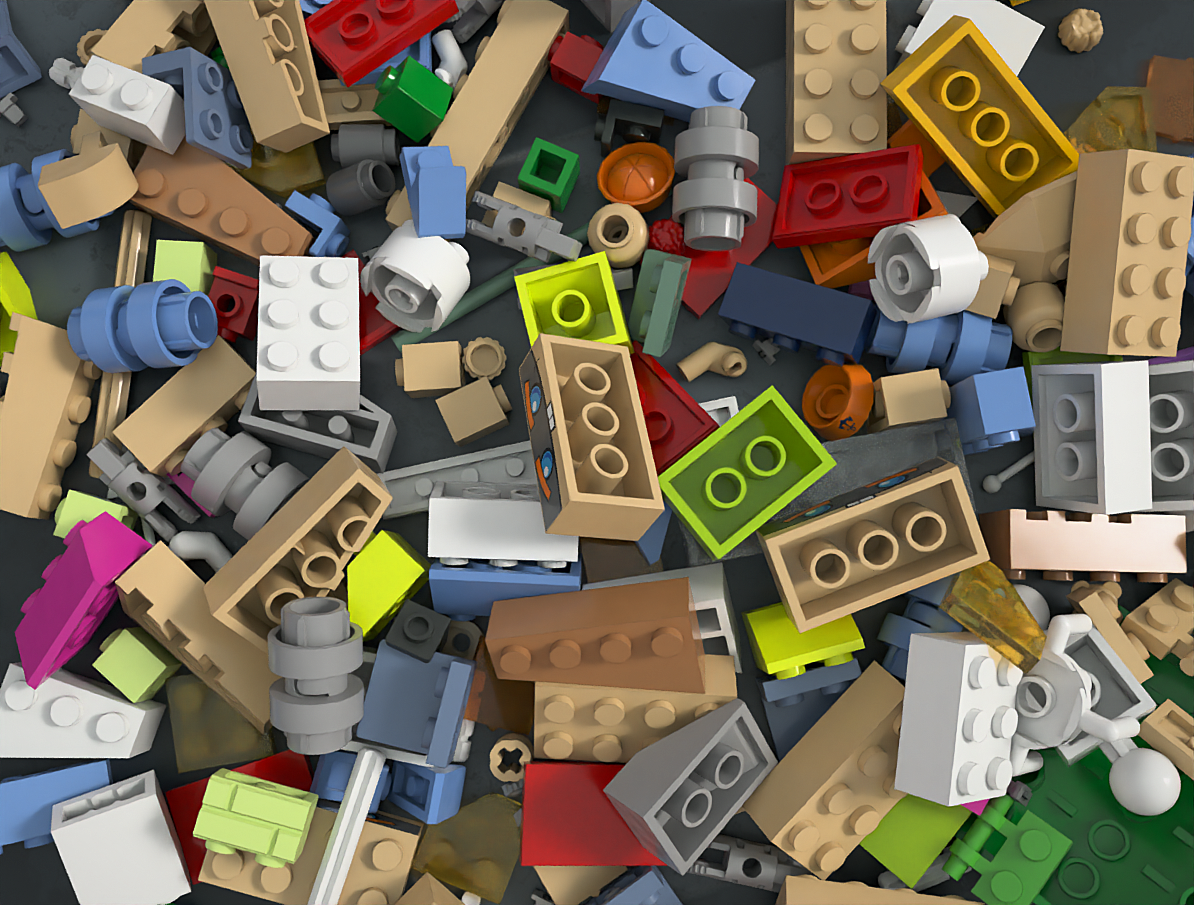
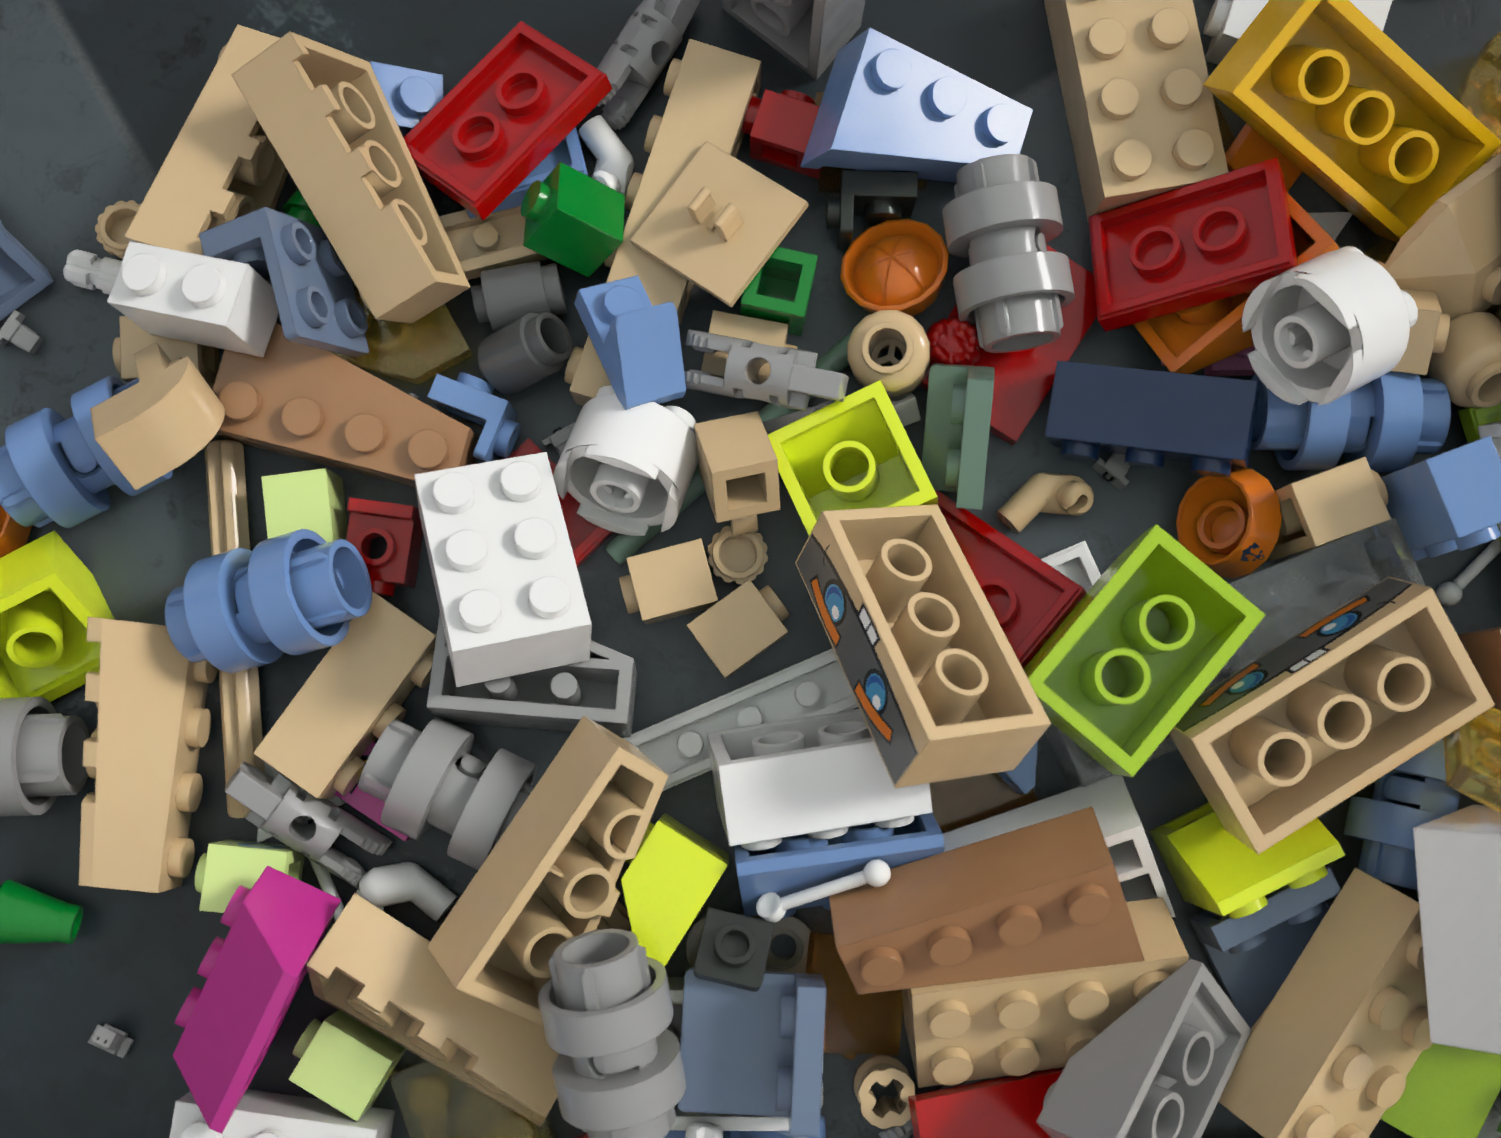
camera: 15 degrees left, 0 degrees up
none -> tan piece [630,140,809,308]
none -> tan brick [694,411,781,536]
none -> white hinge [756,859,891,923]

